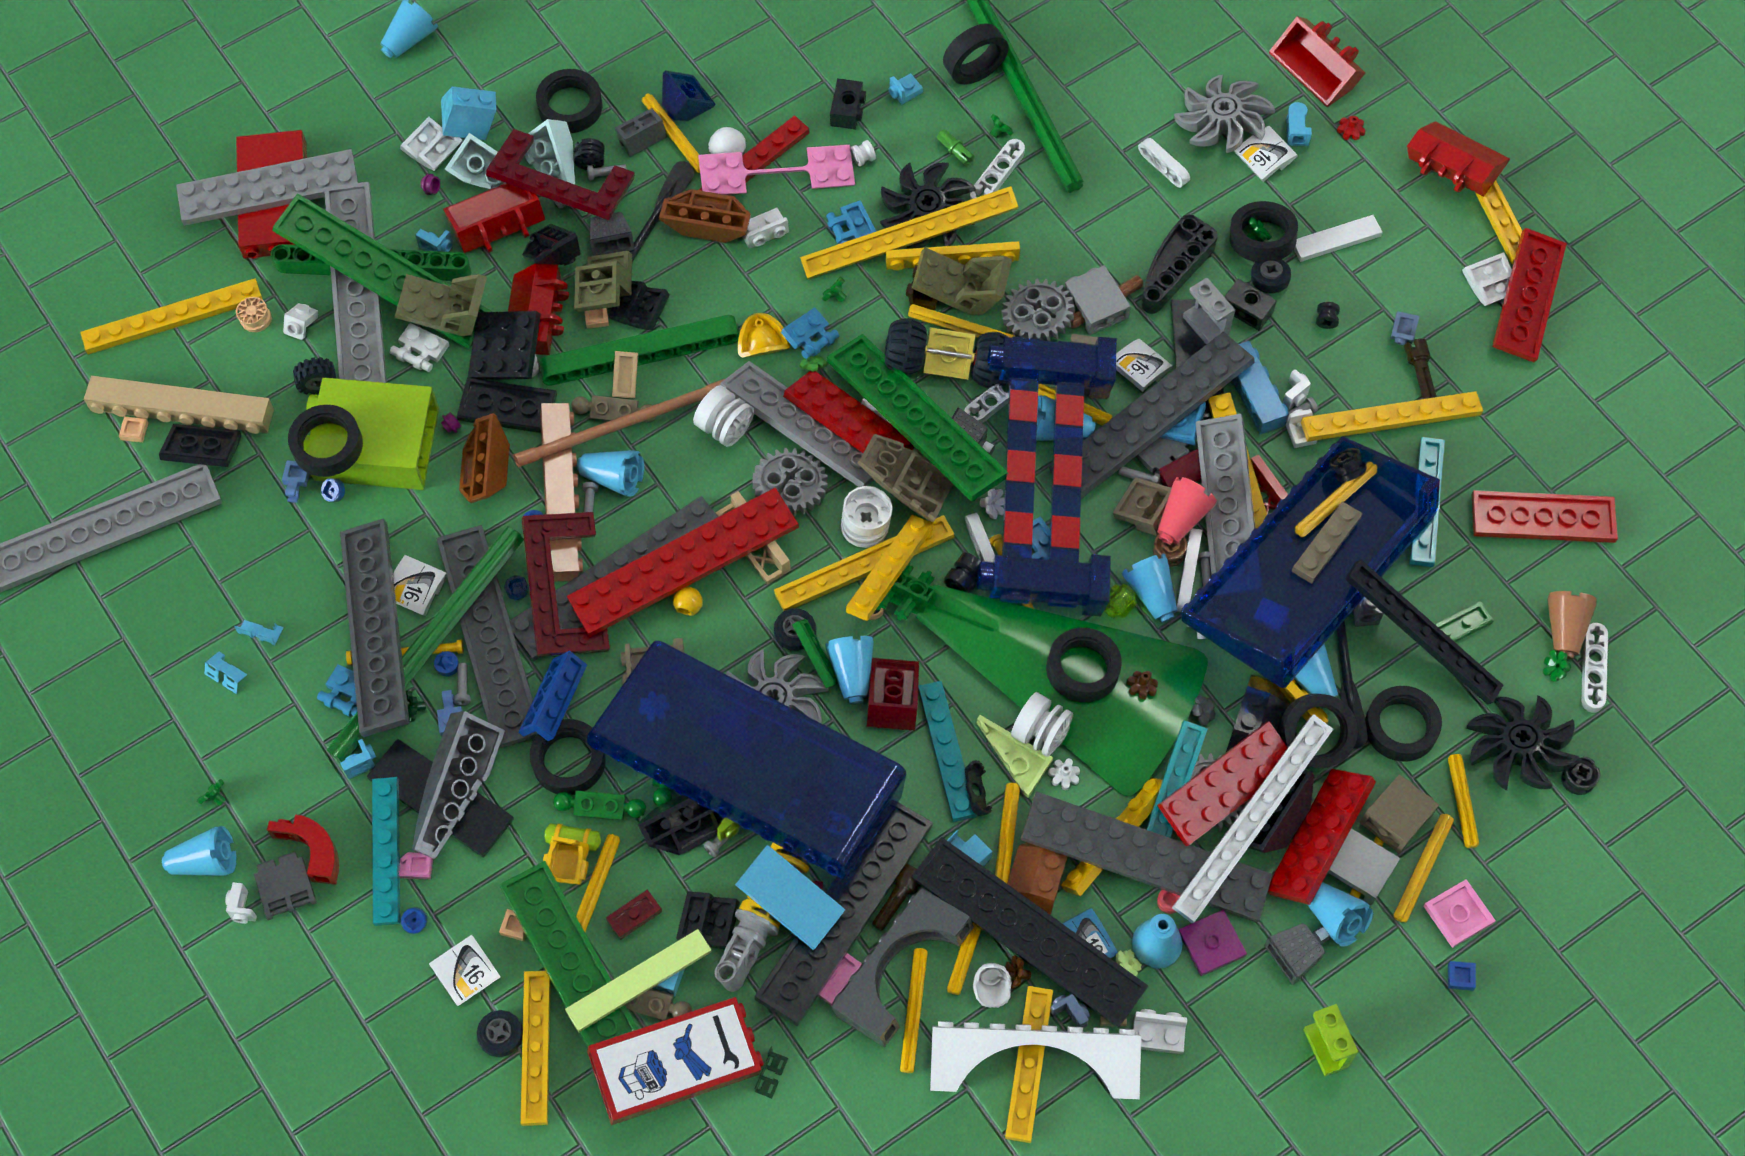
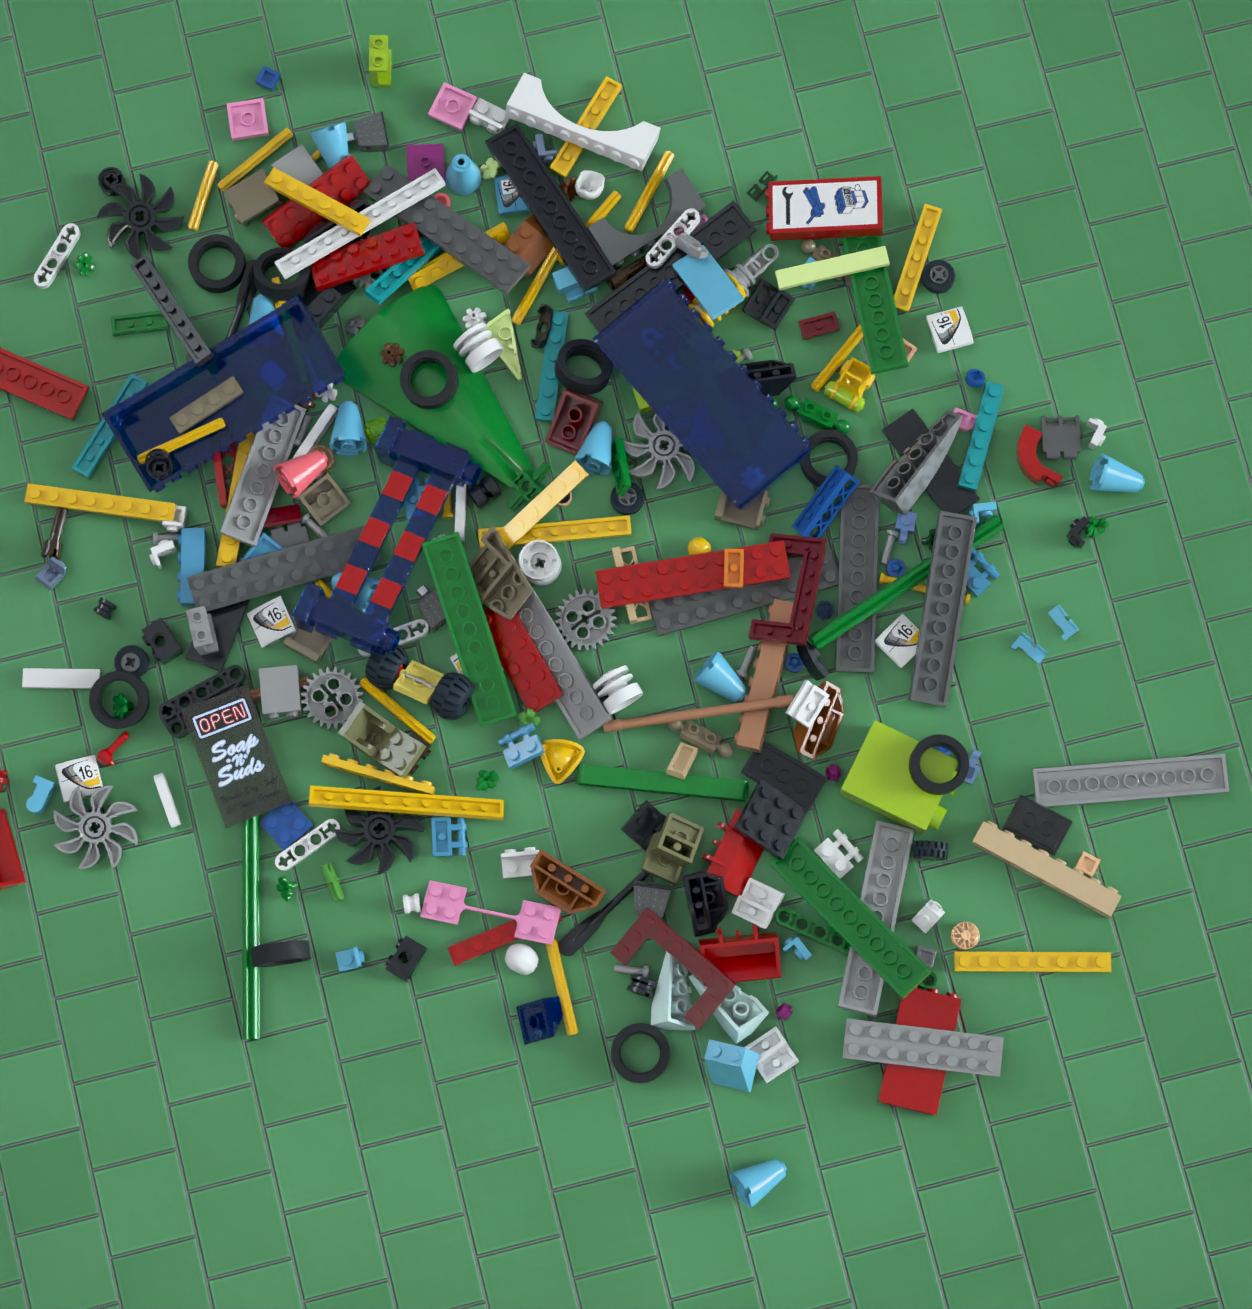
camera: 160 degrees left, 15 degrees up
olive bracket [395,274,487,336] -> none
dark grey hinge [615,108,667,157] -> none
nougat cone [1547,591,1597,659] -> none
none -> red piece [96,731,130,767]
none -> clear smoke piece [181,685,292,828]
none -> blue plate [259,797,314,851]
none -> yellow plate [264,168,370,237]
none -> bright pink plate [428,82,478,131]
none -> black tyre [554,339,613,395]
none -> white beam [646,208,700,269]
none -> light grey hinge [675,232,709,259]
none -> orange plate [724,549,744,588]
none -> white slope [731,878,785,929]
none -> white plate [785,680,830,728]
none -> black slope [796,640,829,681]
none -> flat silver tile [915,945,937,970]
none -> black bracket [1066,516,1089,549]

